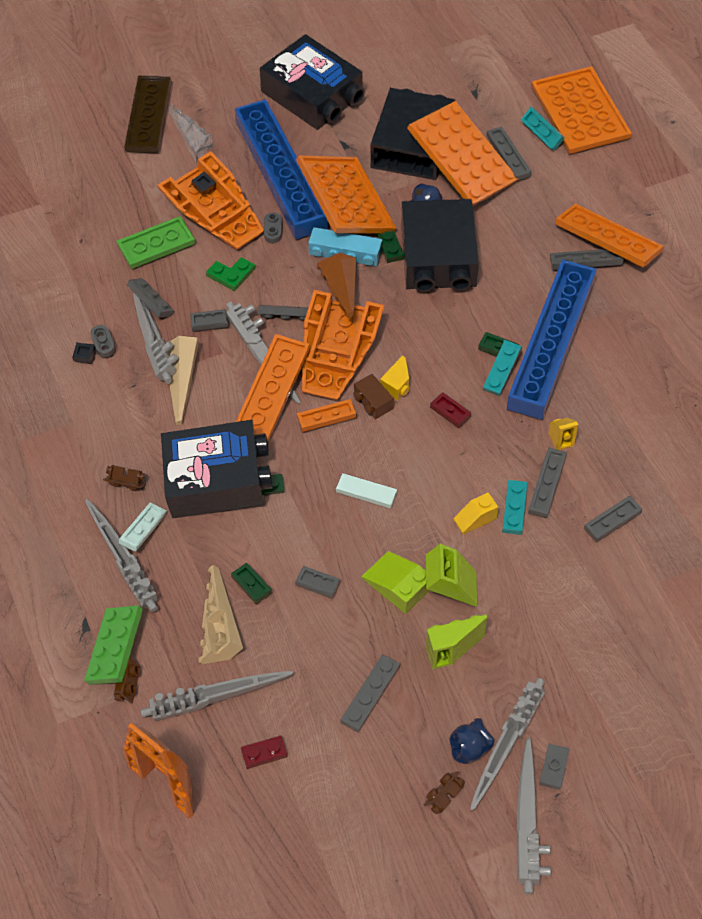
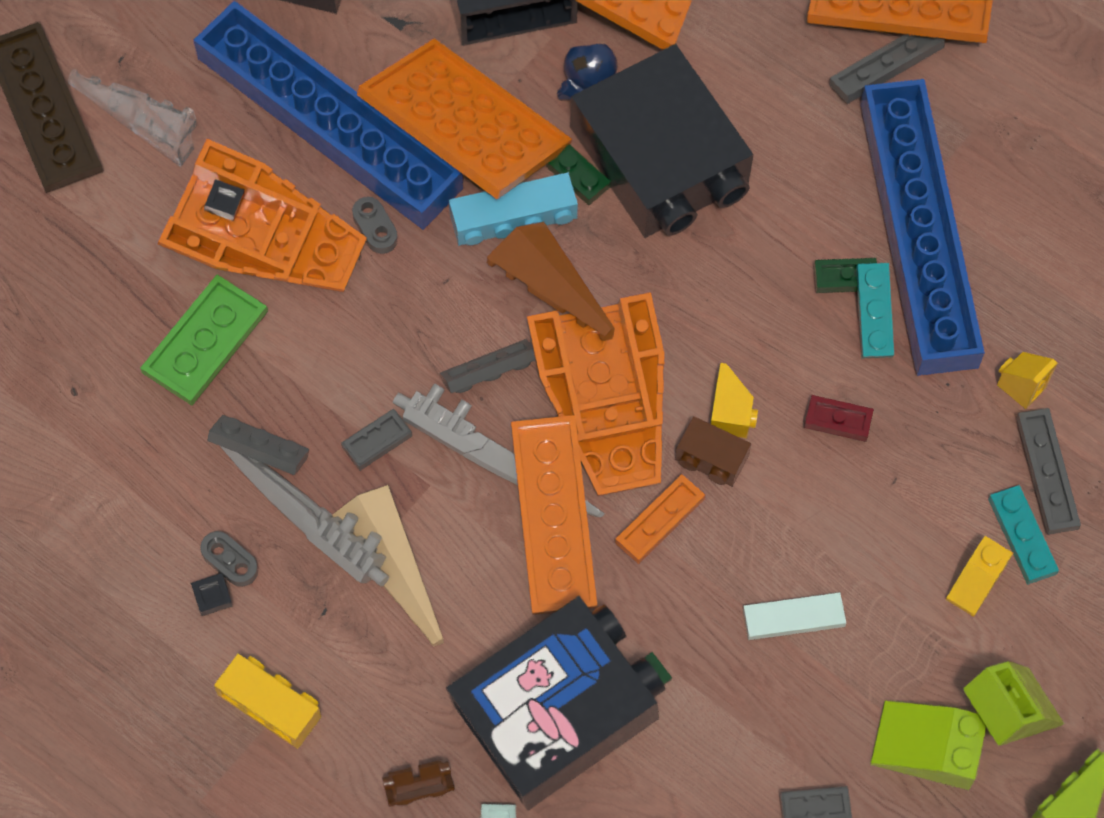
camera: 30 degrees left, 10 degrees up
green plate [206,257,256,292] -> none
none -> yellow brick [214,654,321,749]

